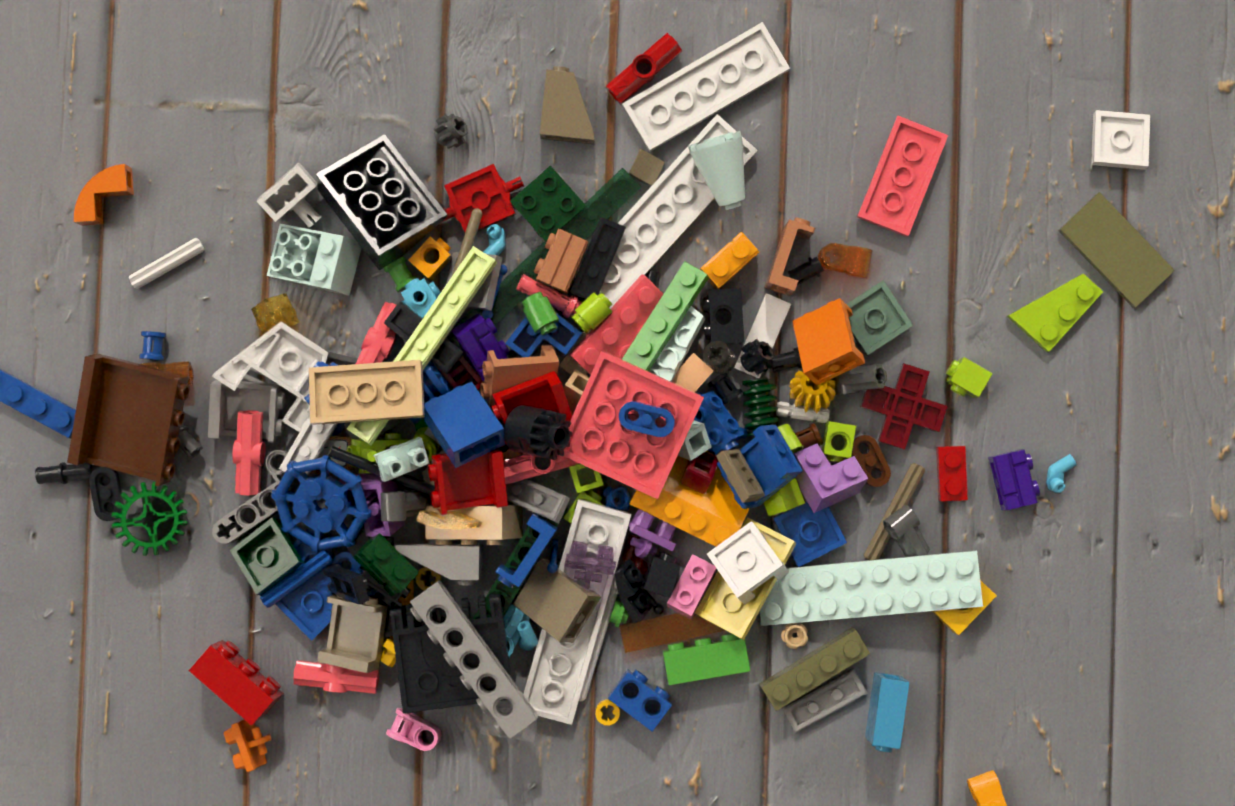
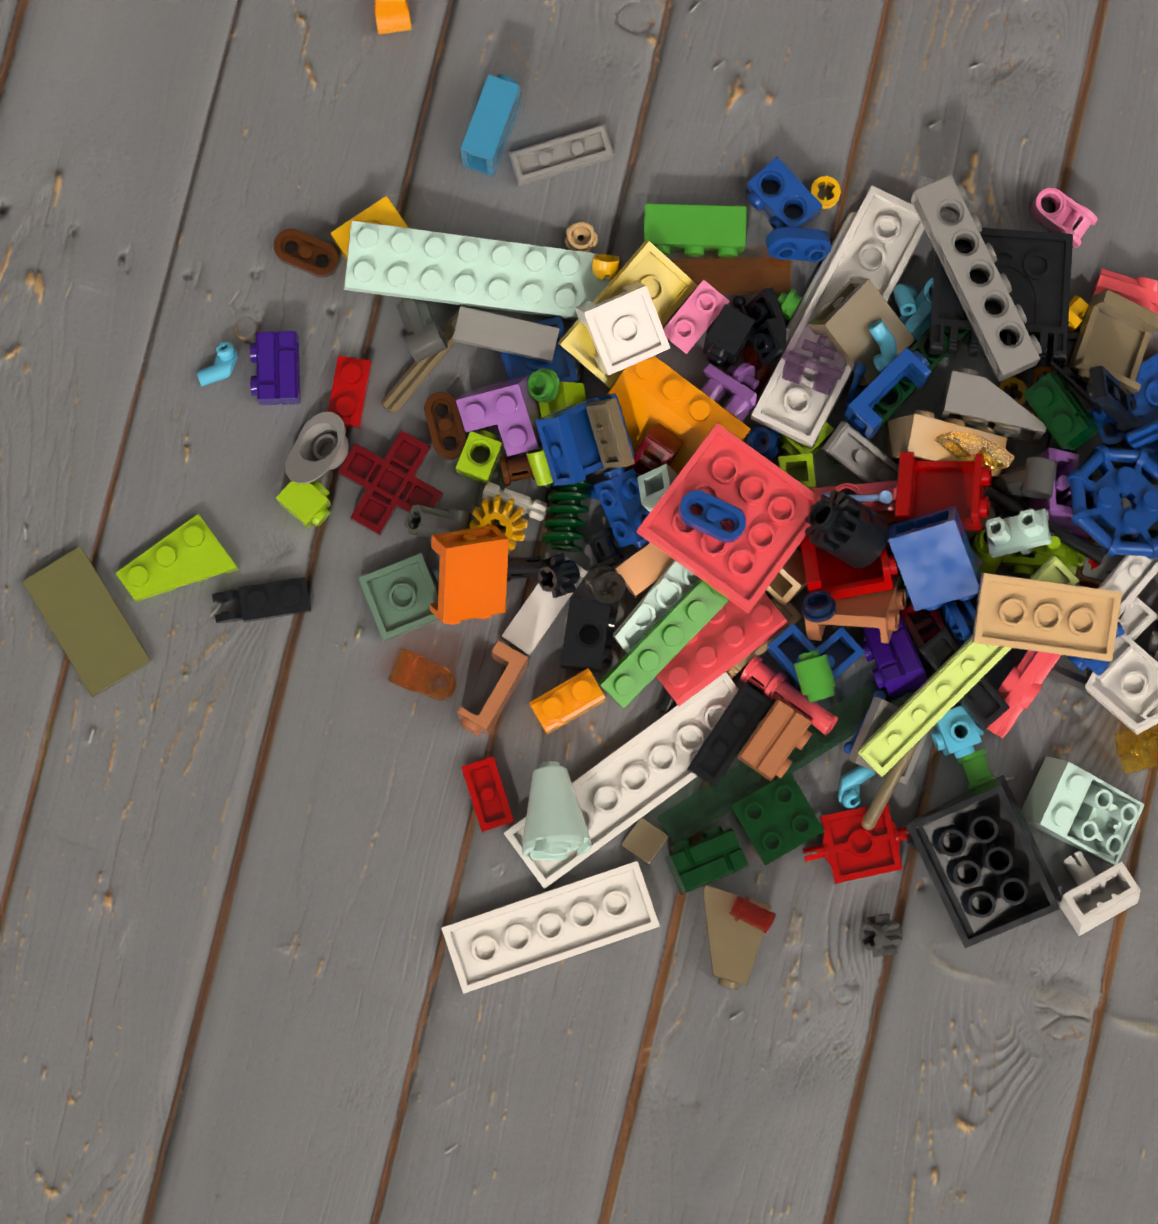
camera: 170 degrees left, 5 degrees down
light orange brick [409,236,452,281] -> none
lime brick [571,292,612,333] -> none
red piece [606,33,682,104] -> none
olive brick [759,627,870,711] -> none
black pin [787,257,824,286] -> none
coral plate [857,116,948,237] -> none
white plate [1091,110,1150,170] -> none
none -> black hinge [212,577,311,623]
none -> reddish brown plate [274,229,339,278]
none -> light grey piece [285,412,349,484]
none -> light grey tile [453,306,560,363]
none -> red plate [461,756,515,833]
none -> bright green plate [527,368,560,403]
none -> yellow hinge [592,254,620,281]
none -> dark green brick [665,825,748,895]
none -> clear red pin [729,895,776,934]
none -> blue plate [765,227,832,262]
none -> dark blue plate [801,590,837,623]
none -> light blue hinge [823,490,893,505]
none -> medium azure arm [868,319,897,372]

